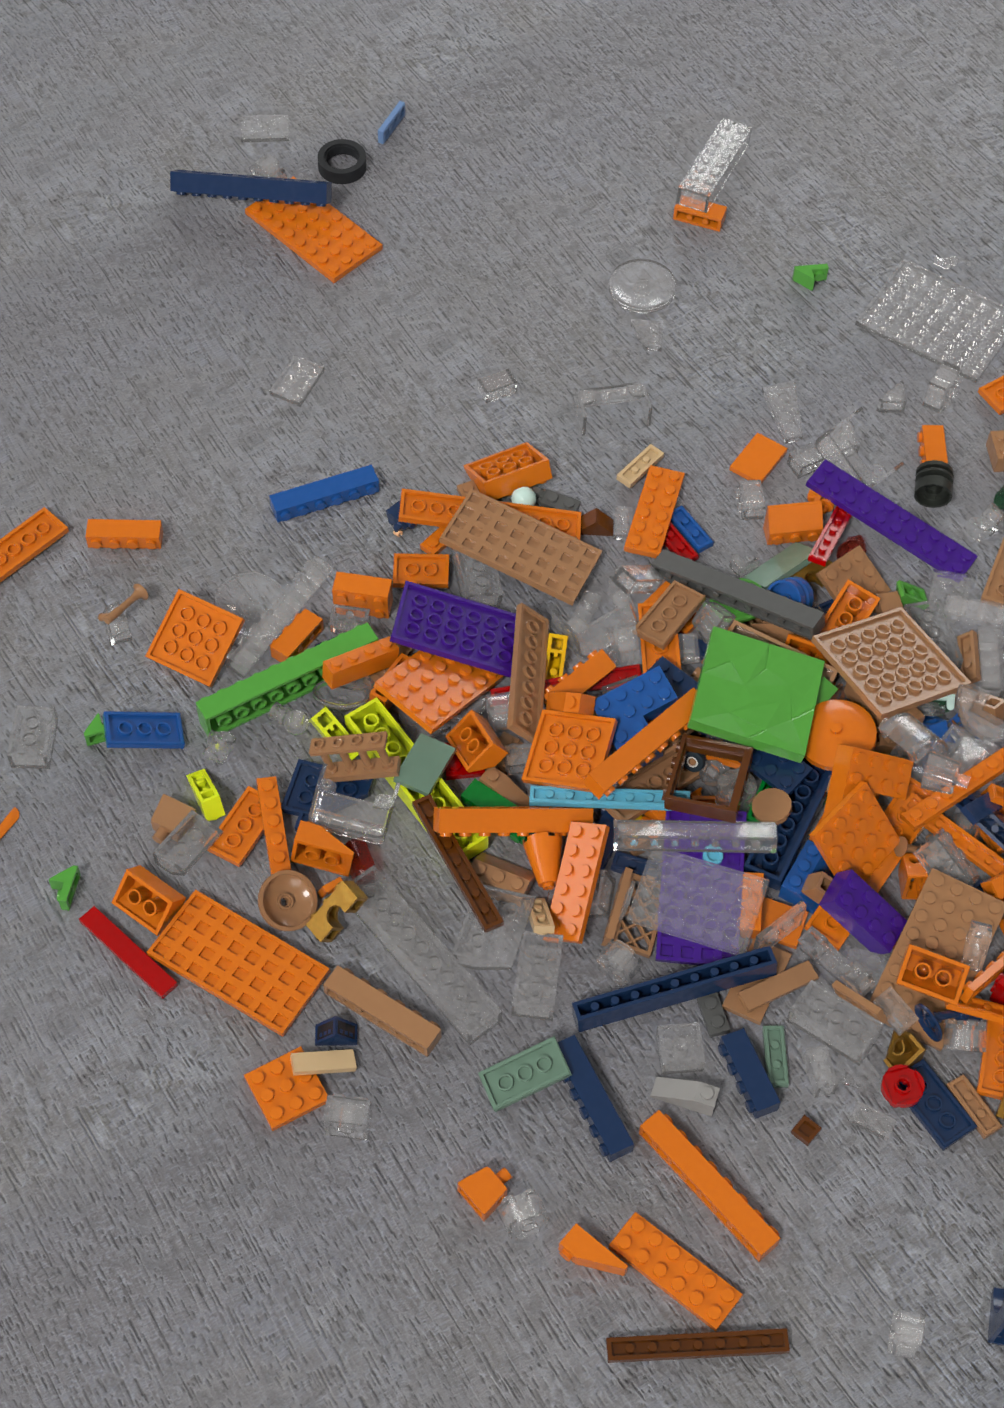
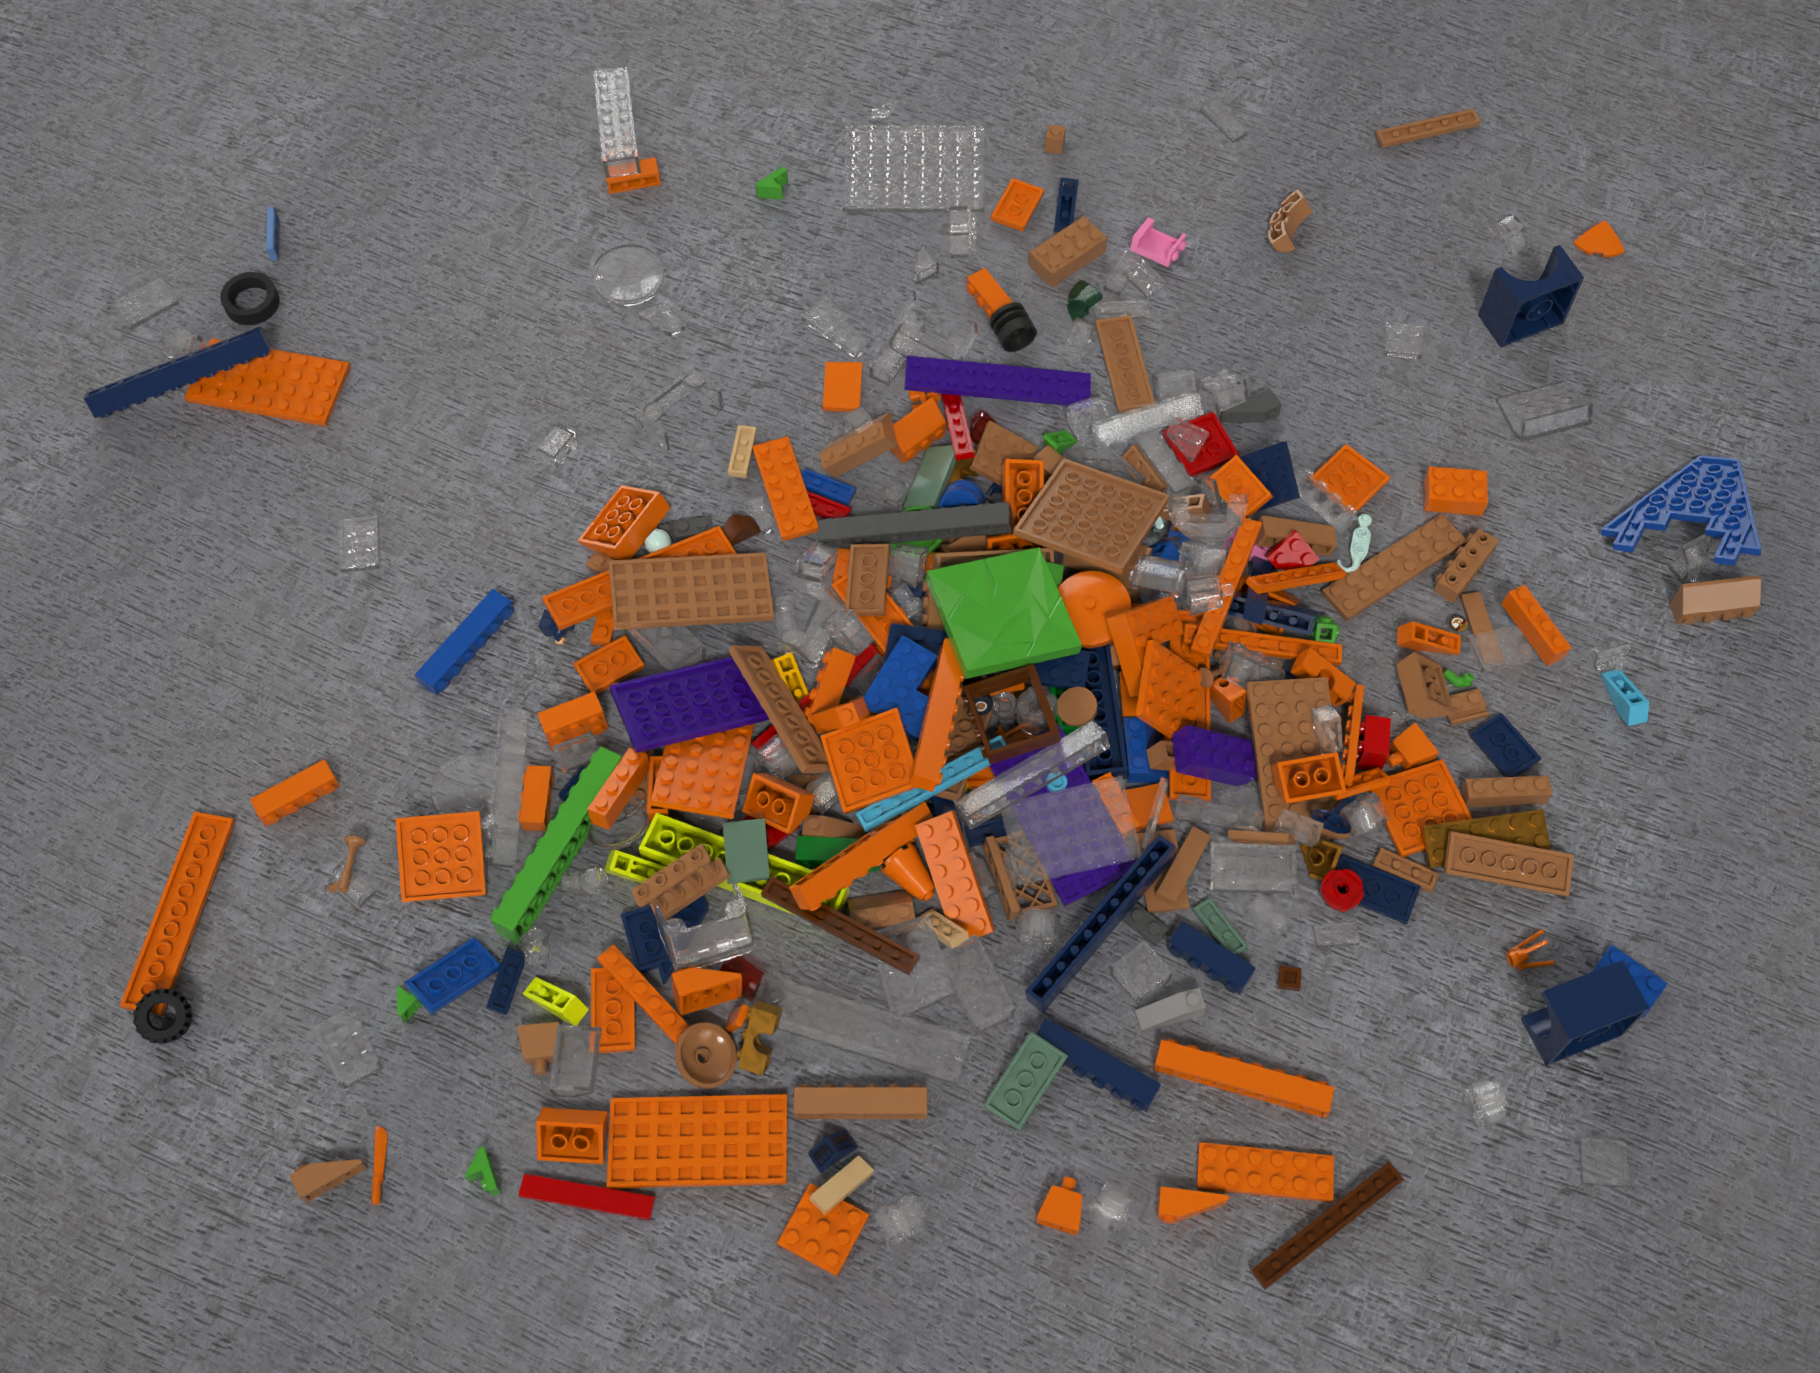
camera: 30 degrees left, 5 degrees up
none -> dark blue tile [485,947,527,1016]
none -> medium nougat slope [819,412,898,477]

